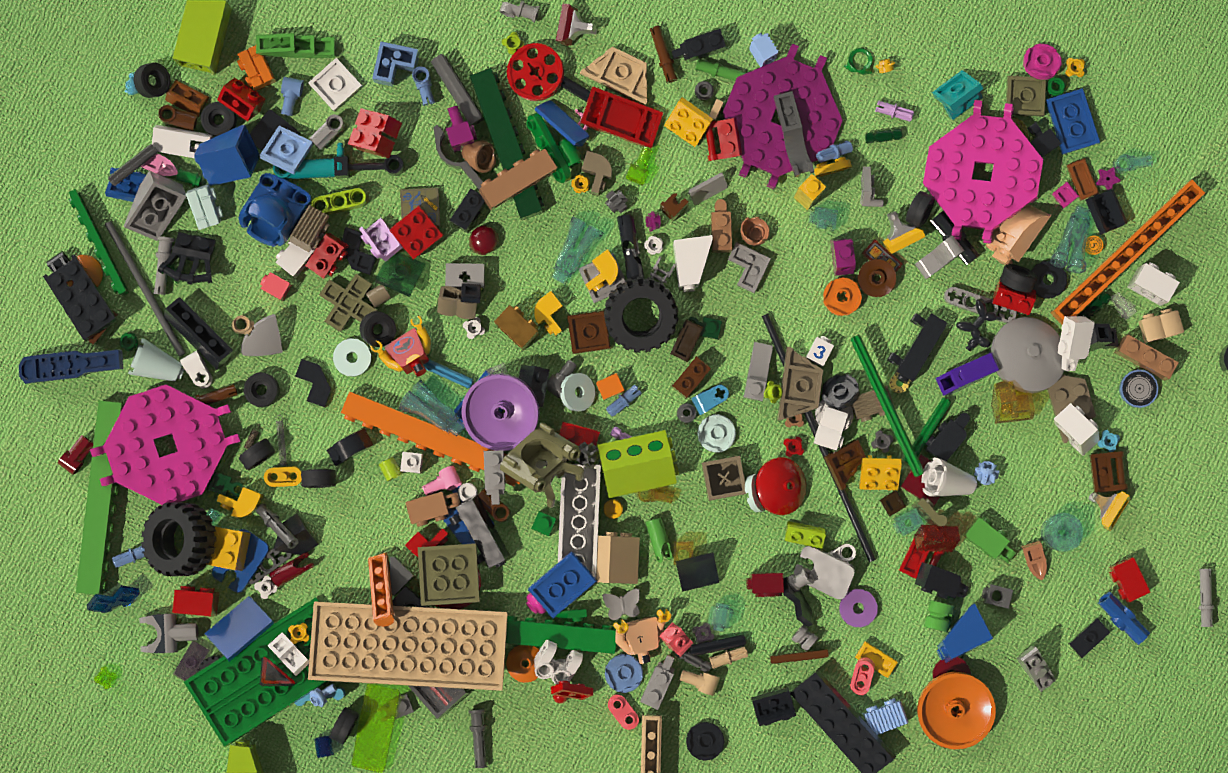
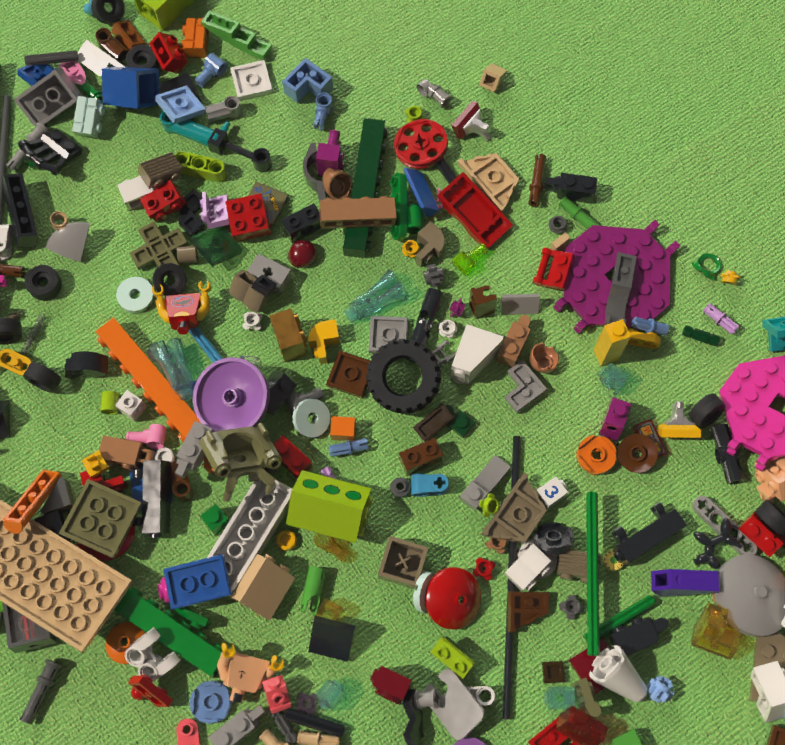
camera: 30 degrees right, 15 degrees down
blue piece [238,173,311,246] -> none
coral brick [260,272,292,301] -> none
black tile [295,359,331,408] -> none
piece [348,108,402,158] -> none
dark grey brick [431,54,484,126] -> none
dark grey gear [577,442,599,467] -> none
yellow brick [585,249,618,292] -> none
light grey animal [602,589,640,620] -> none
yellow plate [664,97,713,147] -> none
light aqua tile [697,414,736,453] -> none
light blue brick [749,33,779,67] -> none
yellow plate [859,455,902,490] -> none
light grey plate [860,166,883,207] -> none
light grey beam [915,235,964,279] -> none
none -> yellow tile [81,450,110,479]

